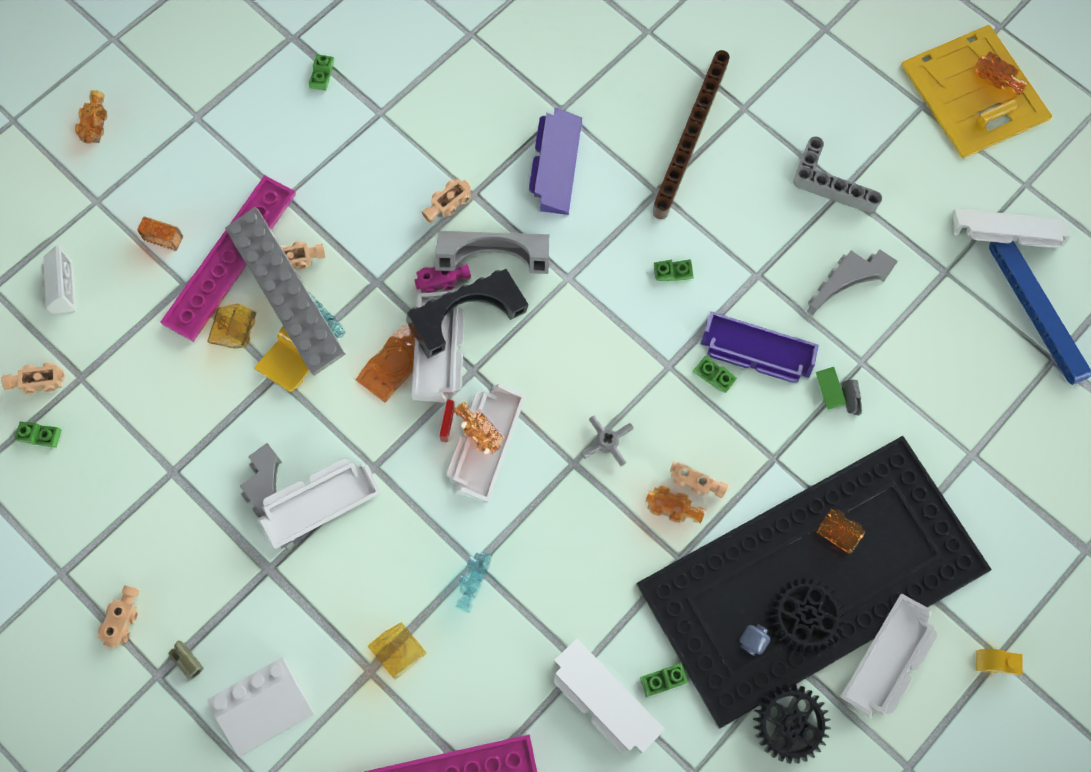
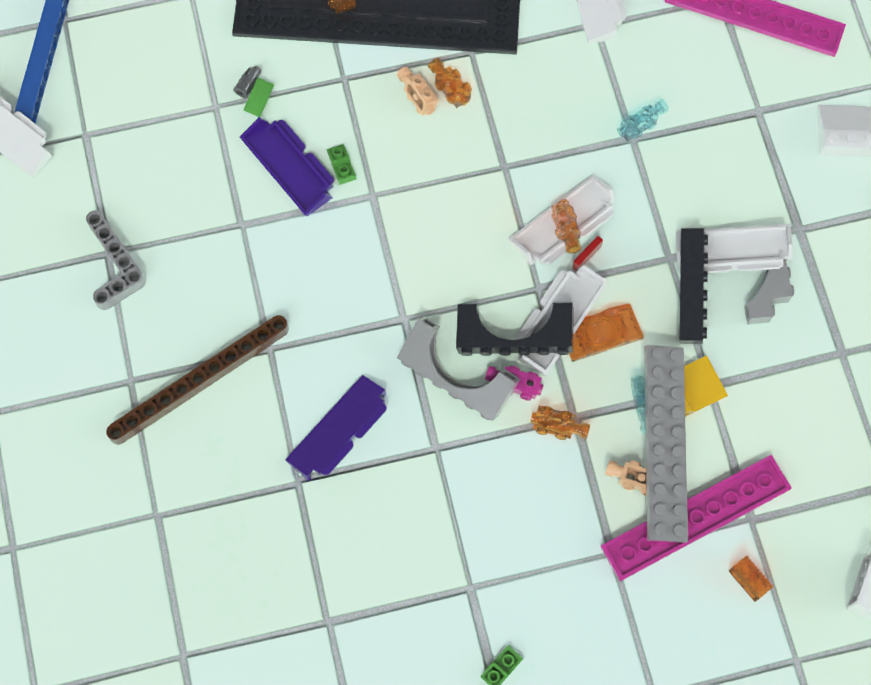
camera: 145 degrees left, 0 degrees up
clear yellow slope [207,303,257,349] -> none
clear yellow slope [368,622,427,680] -> none
light nougat brick [421,178,471,223] -> none
light grey bar [581,415,634,467] -> none
bright green slope [653,259,694,281] -> none
light grey arch [807,249,898,316] -> none
none -> clear orange brick [530,405,590,440]
none -> black brick [679,228,708,344]

